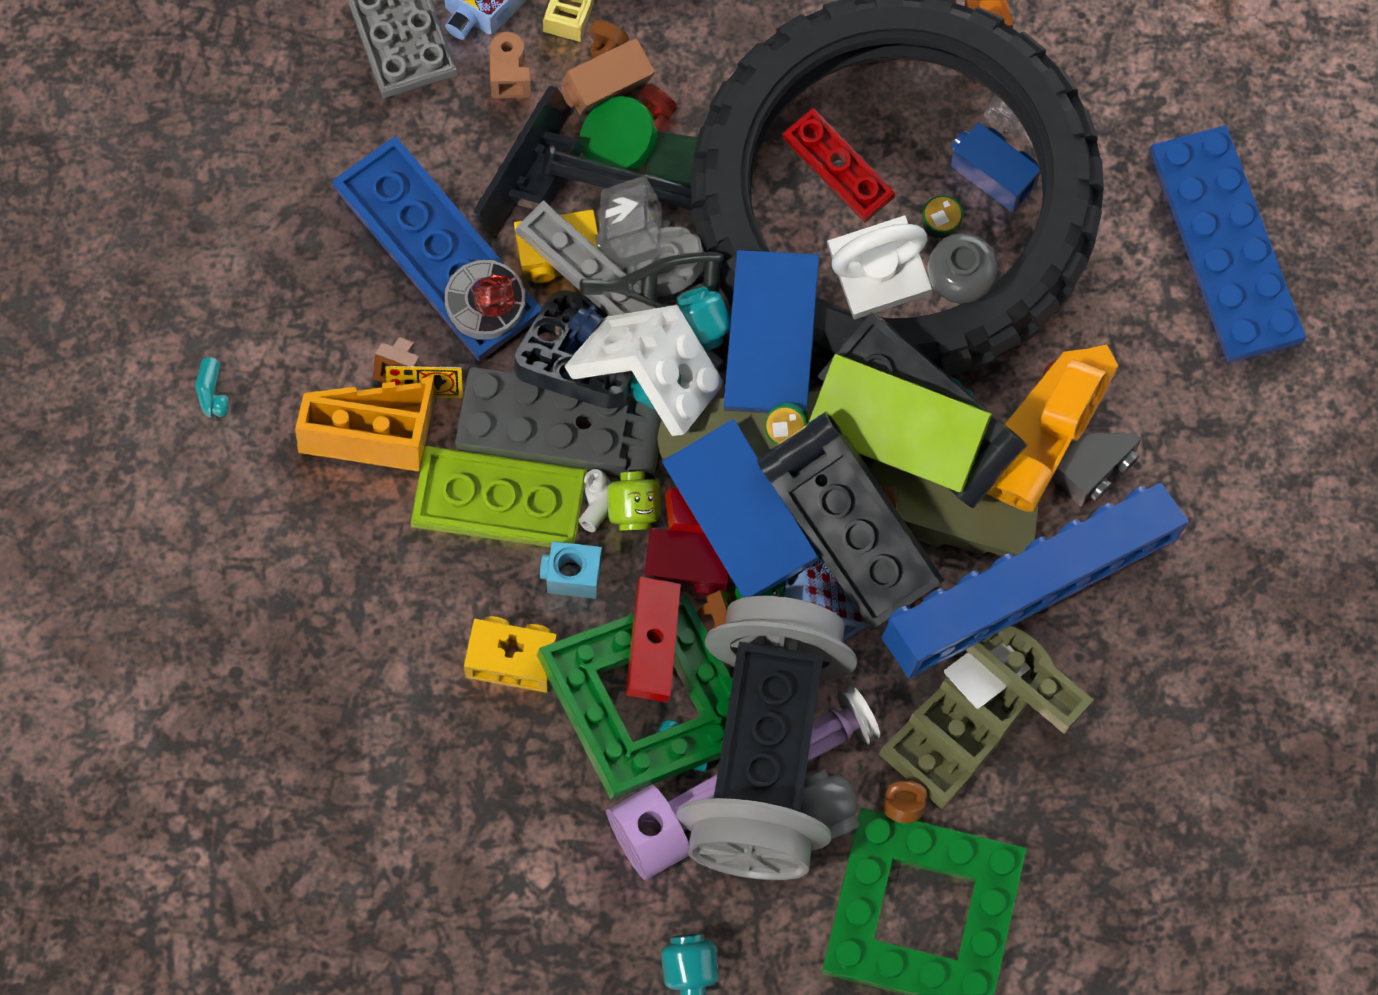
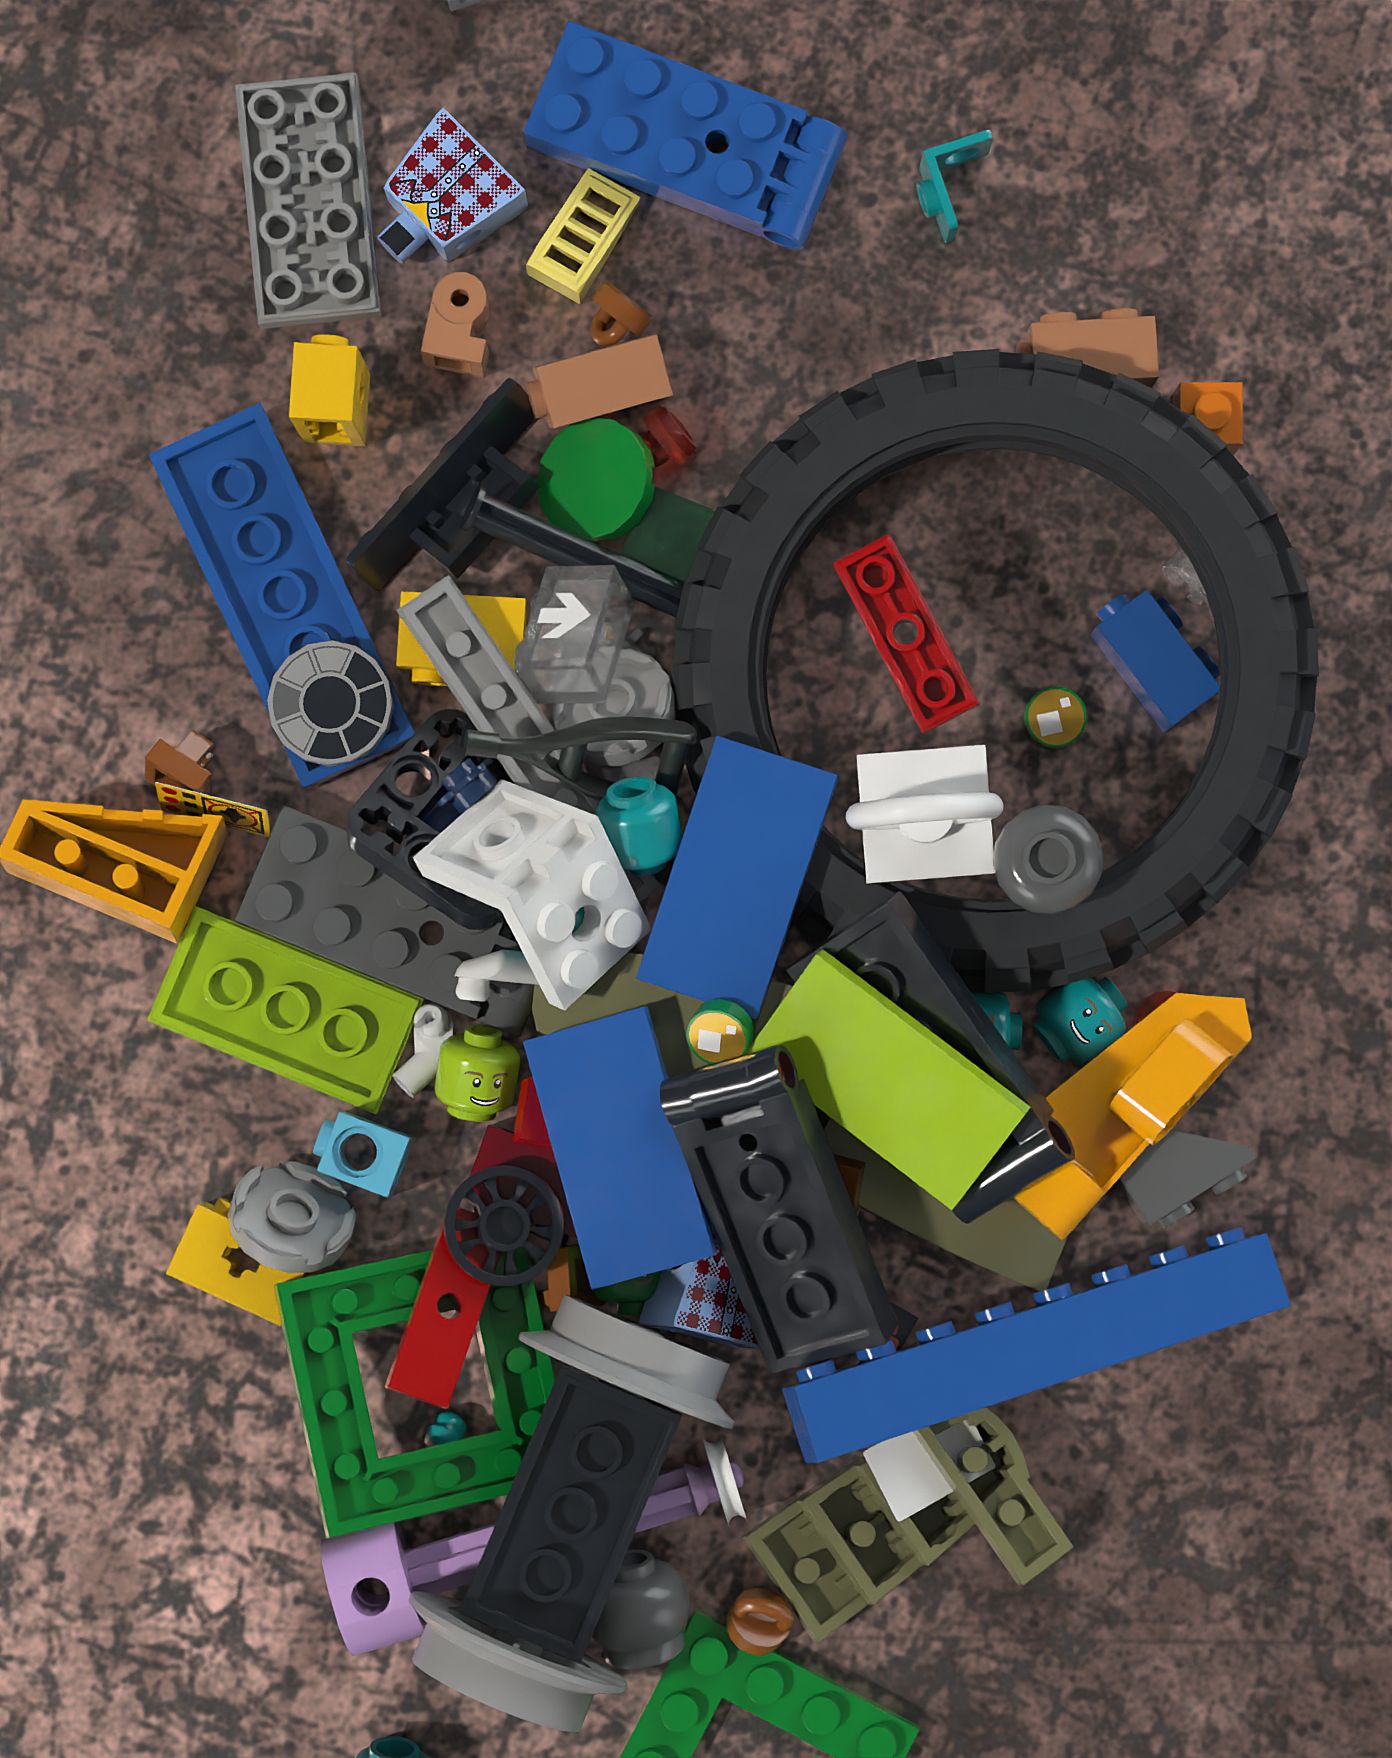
camera: 20 degrees right, 15 degrees up
clear red tile [471,275,515,317] -> none
none -> light grey tile [227,1161,356,1273]
none -> yellow brick [289,335,370,447]
none -> black wheel [443,1166,564,1286]
none -> white arm [454,949,539,1002]
none -> teal head [1032,977,1128,1065]

